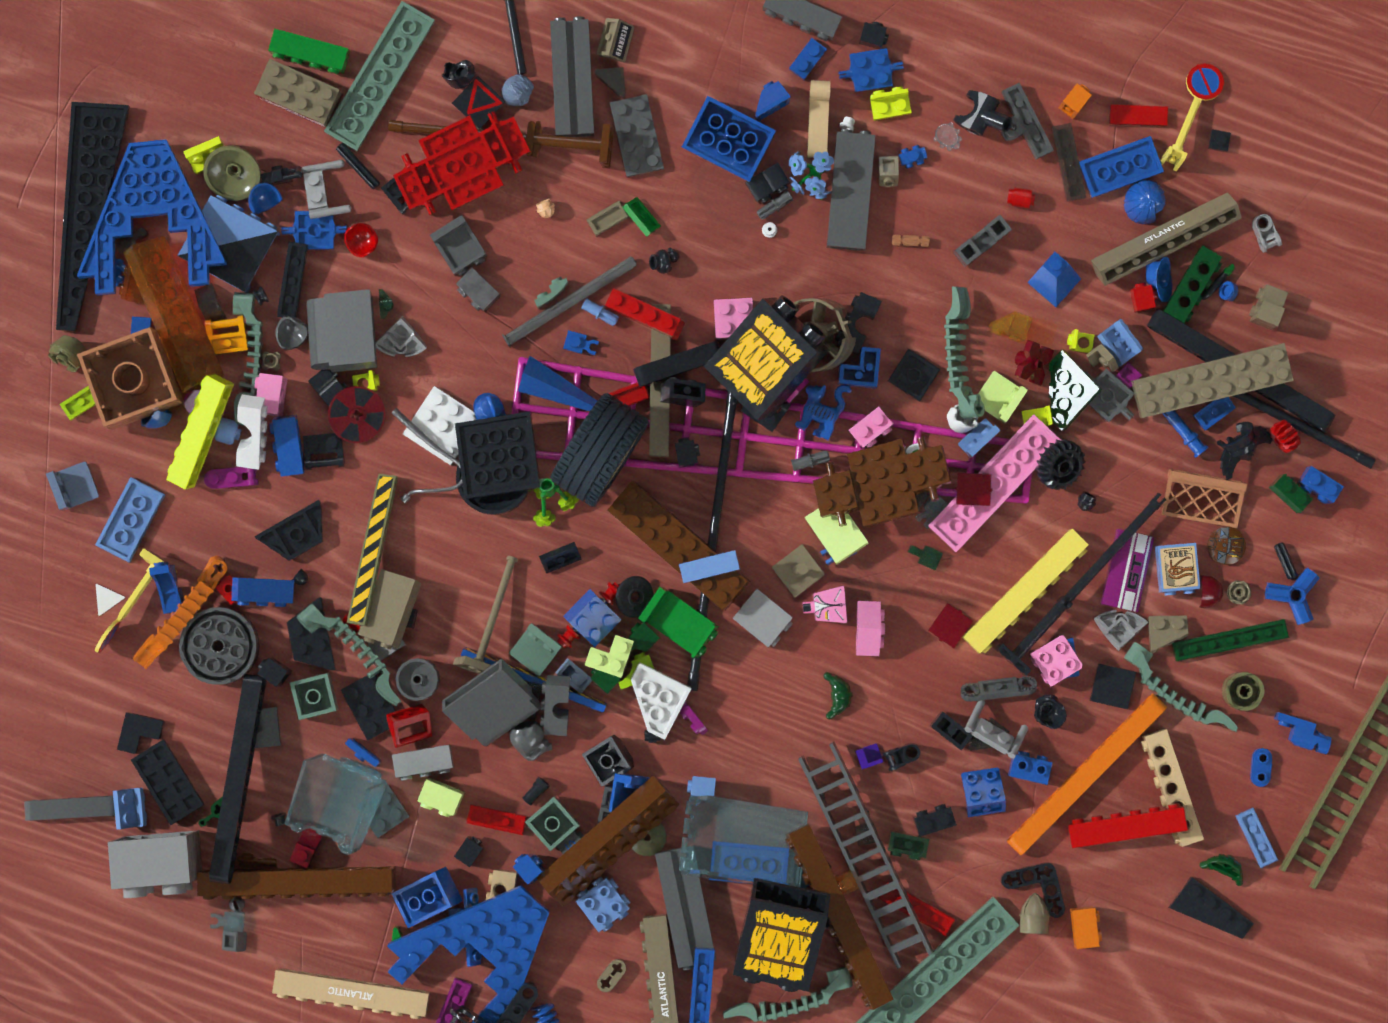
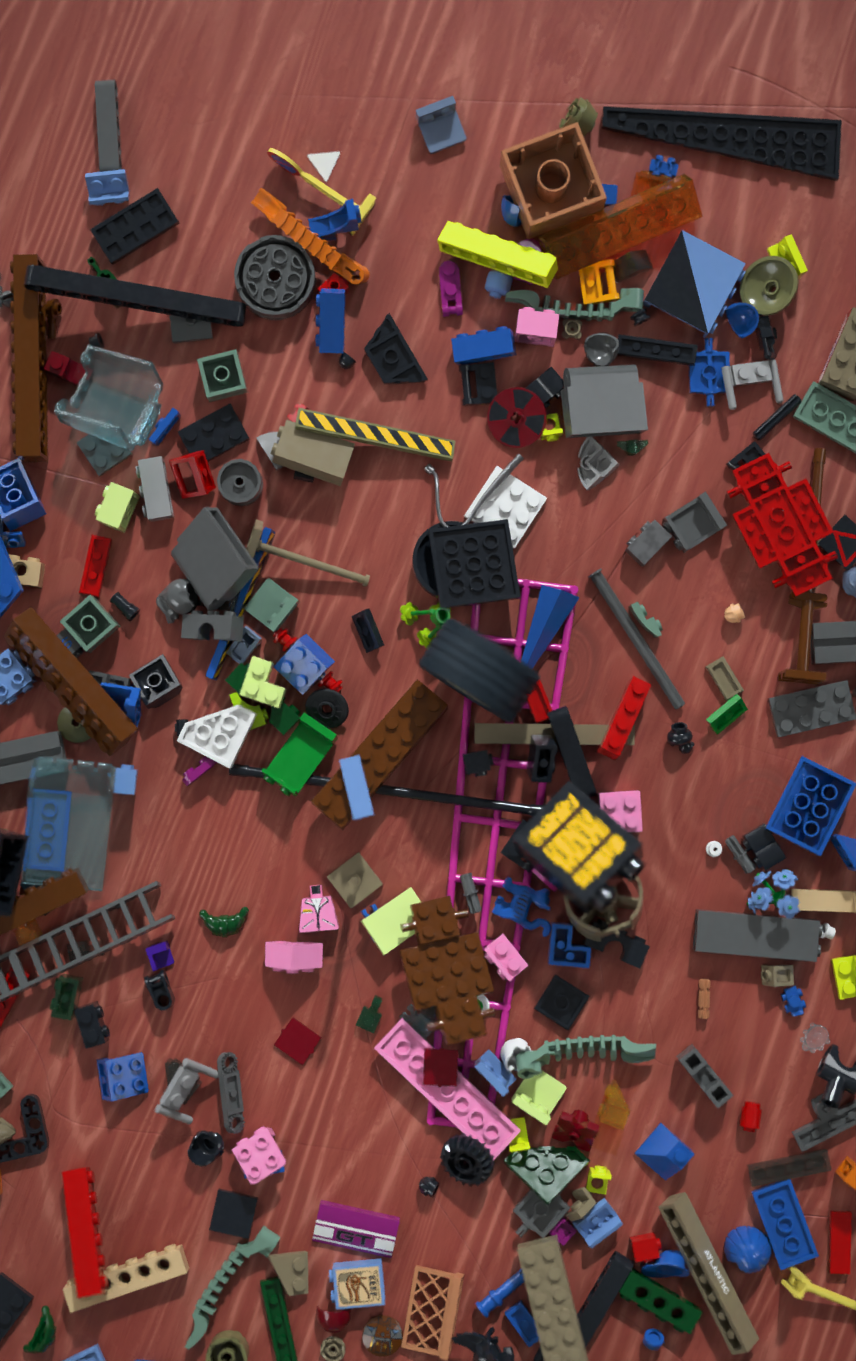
camera: 90 degrees right, 0 degrees up
lime plate [60,386,95,421] -> none
blue wing [77,139,227,296] -> none
medium blue tile [95,477,165,563] -> none
light grey brick [108,830,202,898] -> none
clear smoke plate [115,227,149,255] -> none
black tile [117,712,164,754] -> none
white arch [236,394,268,470] -> none
black brick [257,657,292,687] -> none
black wing [287,597,336,670] -> none
sand green piece [297,604,401,706] -> none
red helmet [344,223,378,257] -> none
black brick [454,836,484,867] -> none
blue piece [473,393,506,420] -> none
blue brick [513,854,545,885] -> none
blue plate [563,330,599,356] -> none
medium blue axle [581,298,619,326] -> none
light grey brick [733,589,793,647] -> none
black brick [930,711,973,751] -> none
light yellow brick [962,529,1088,654] -> none
black piece [994,493,1166,676] -> none
orange beam [1007,693,1167,855] -> none
blue brick [1008,750,1053,785] -> none
light grey brick [1094,610,1148,651] -> none
black piece [1202,264,1235,300] -> none
black plate [1208,129,1231,152] -> none

